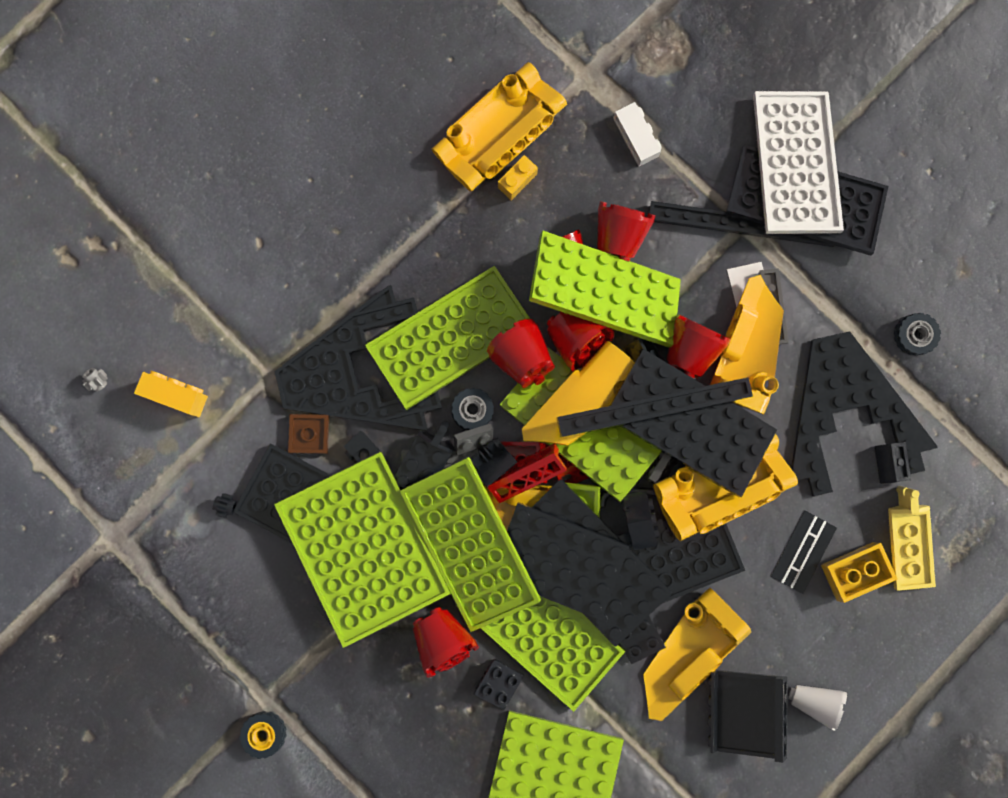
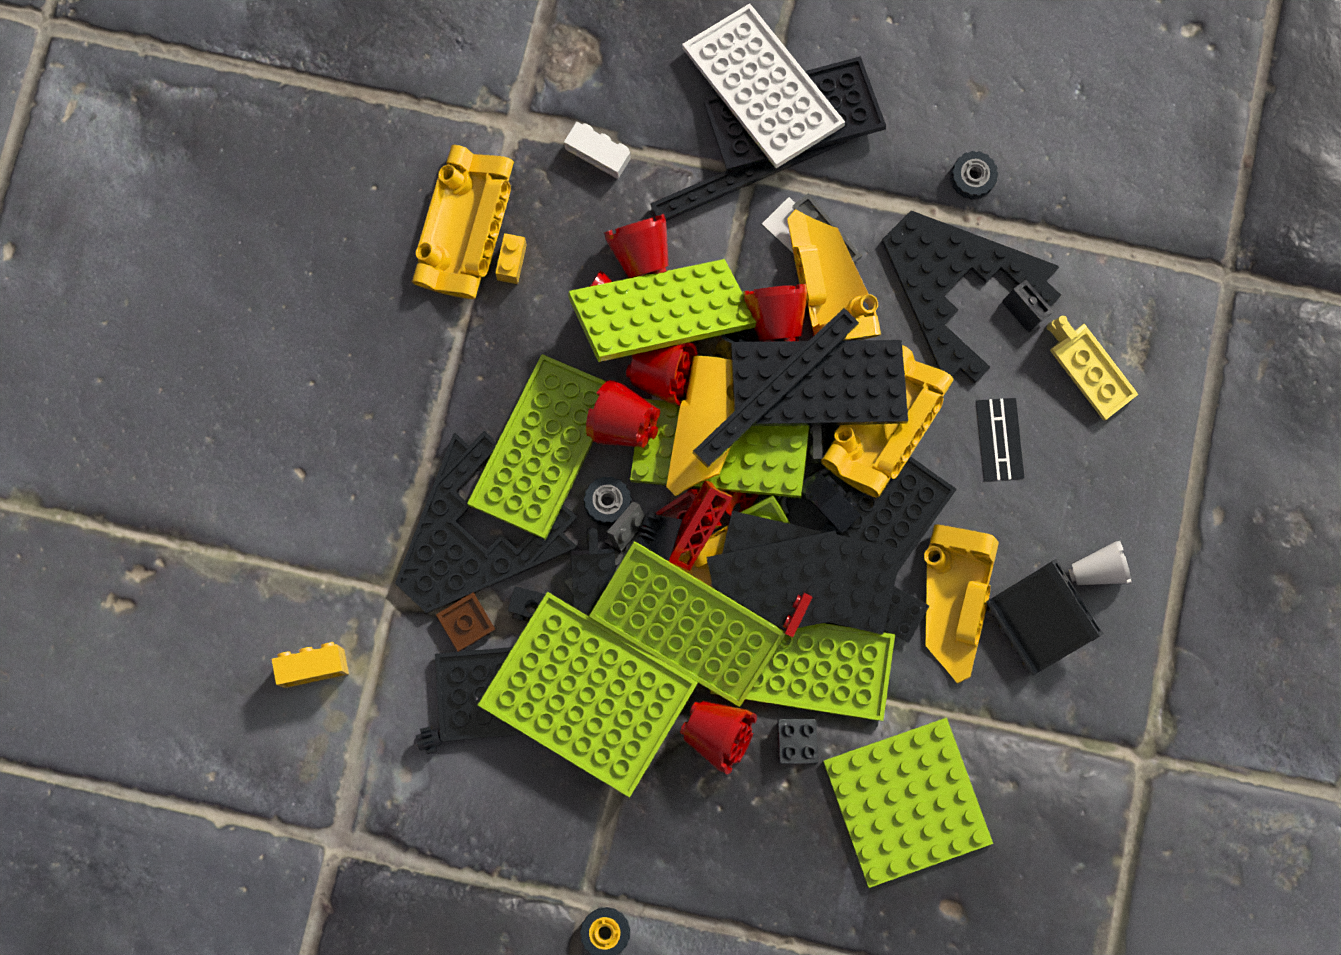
camera: 30 degrees left, 5 degrees down
light grey gear [82,368,108,392] -> none
yellow brick [821,542,898,603] -> none
none -> red plate [783,592,812,637]

